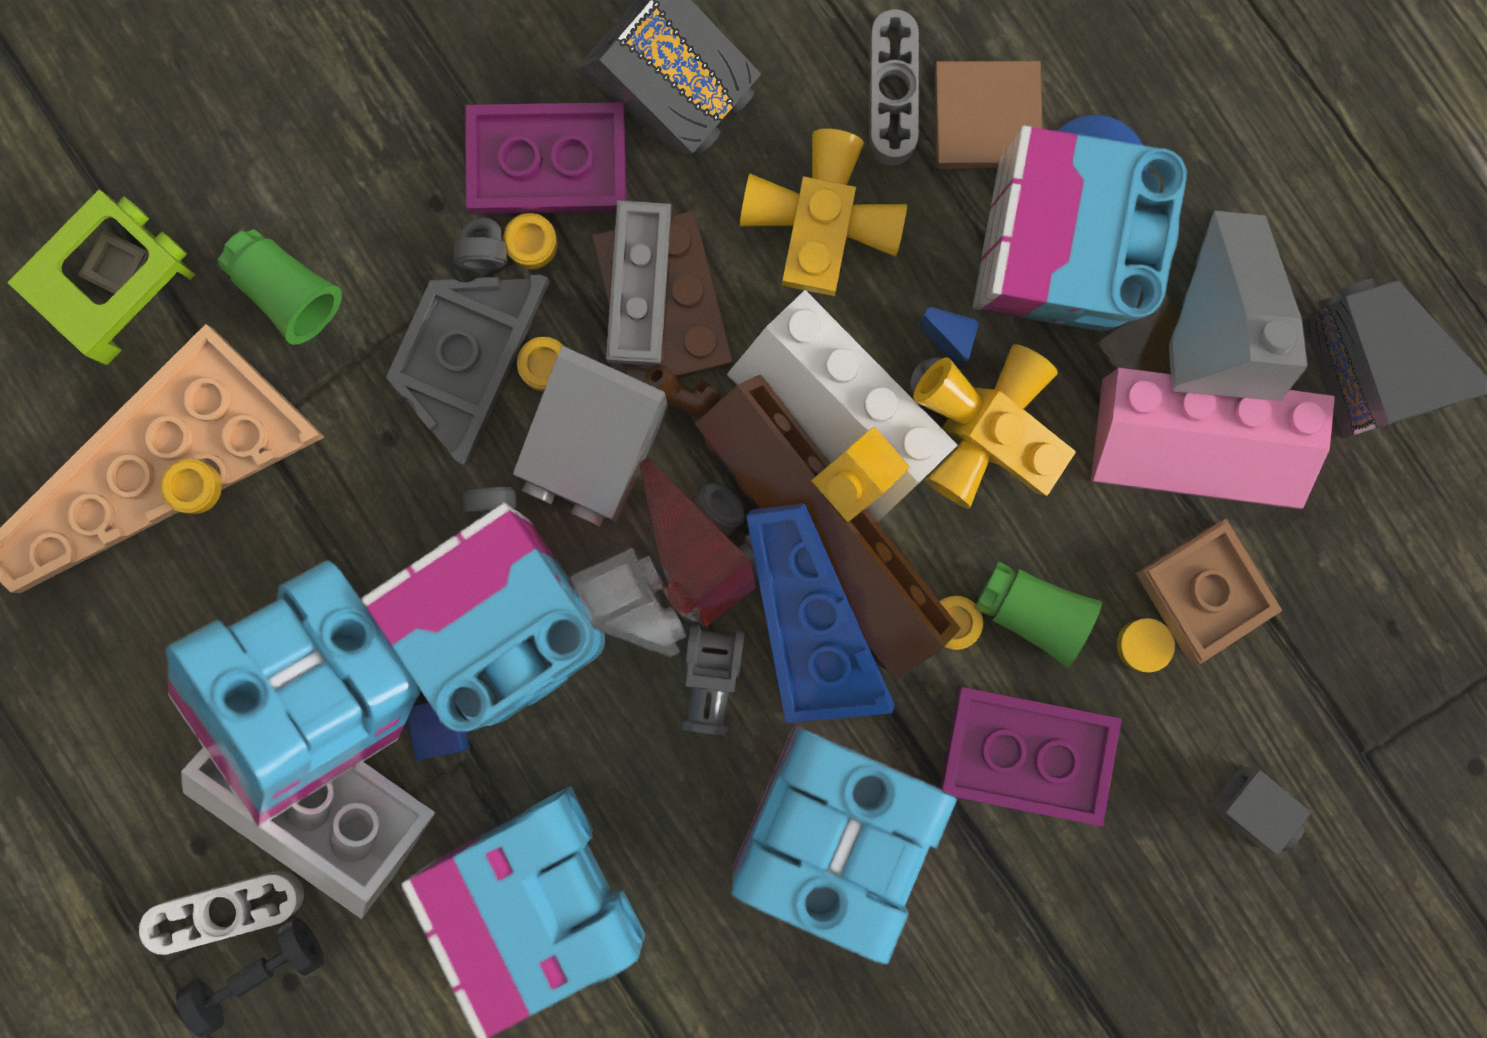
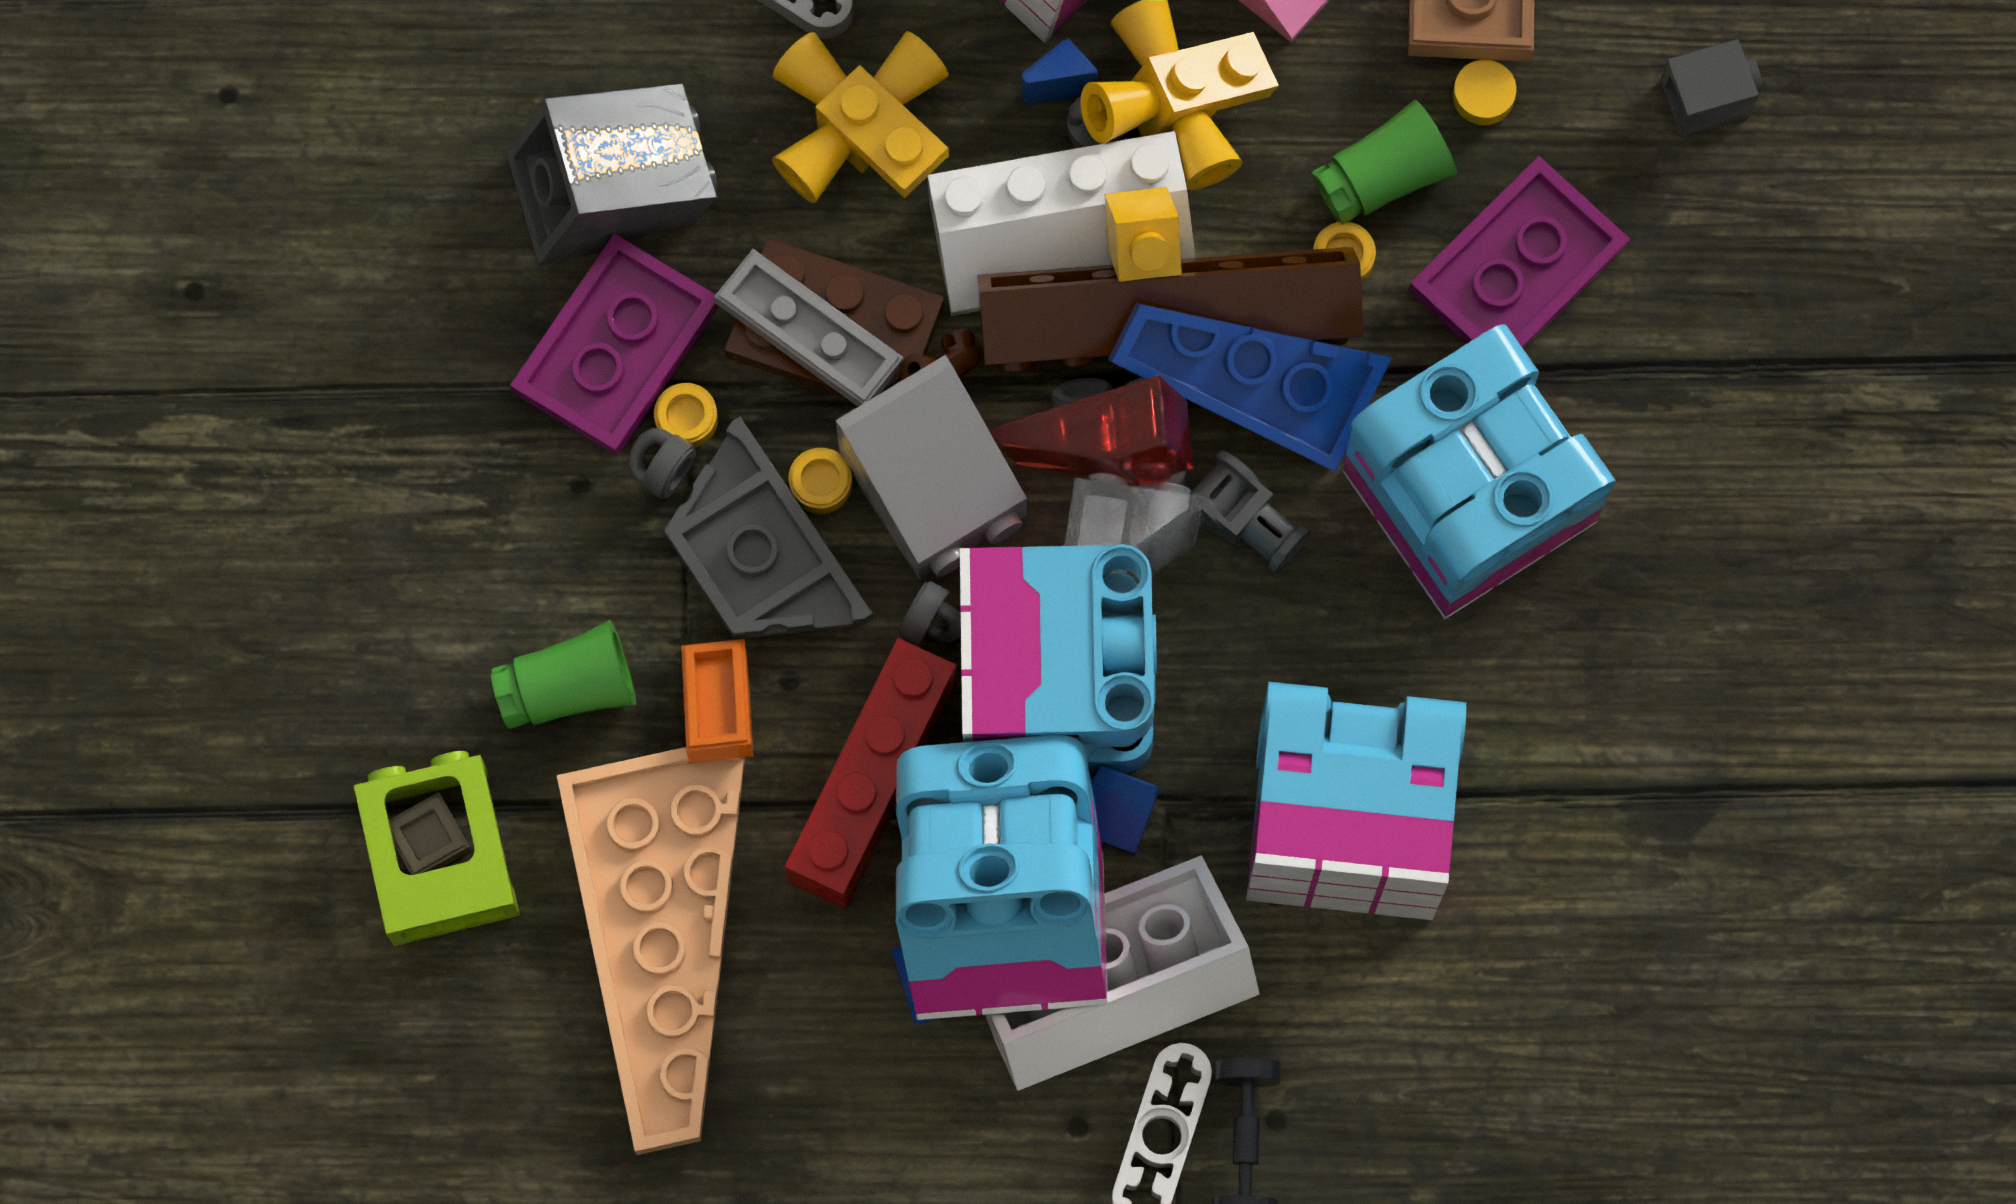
camera: 50 degrees left, 10 degrees down
yellow tile [160,458,222,514] -> none
none -> orange tile [681,639,754,764]
none -> red brick [785,638,957,909]

